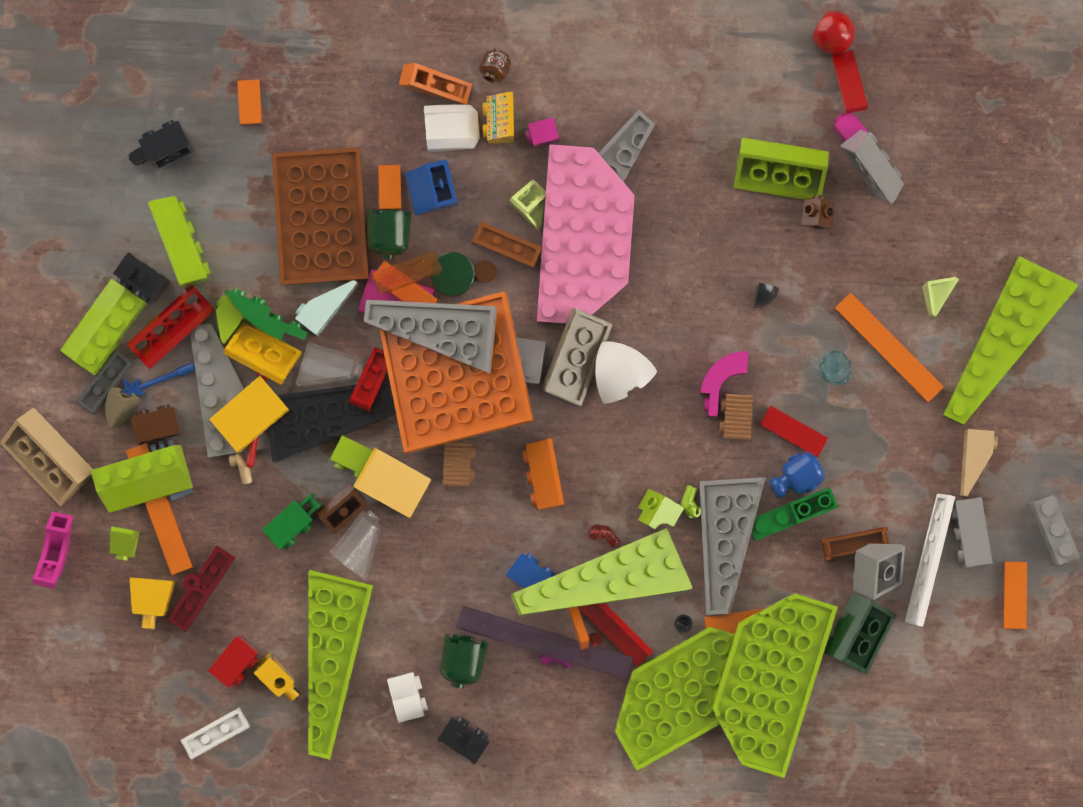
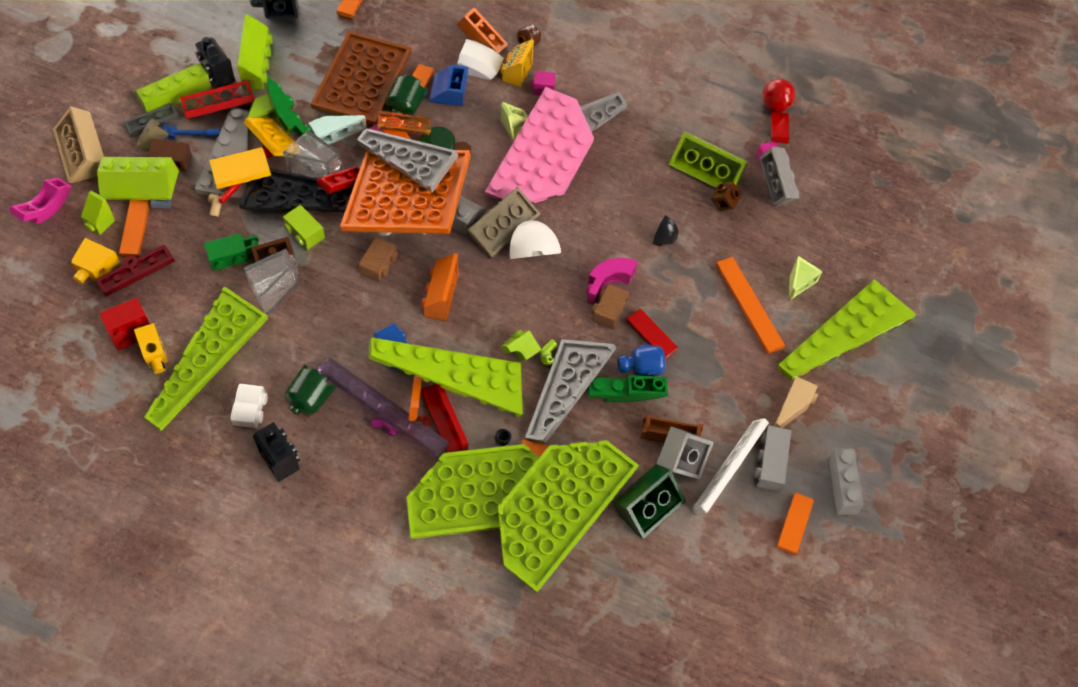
camera: 15 degrees right, 25 degrees down
white tile [181,707,250,760] -> none
yellow tile [353,448,432,518] -> none
dark orange container [472,222,542,270] -> none
clear red arm [588,524,621,548] -> none
clear light blue hair [818,350,852,385] -> none

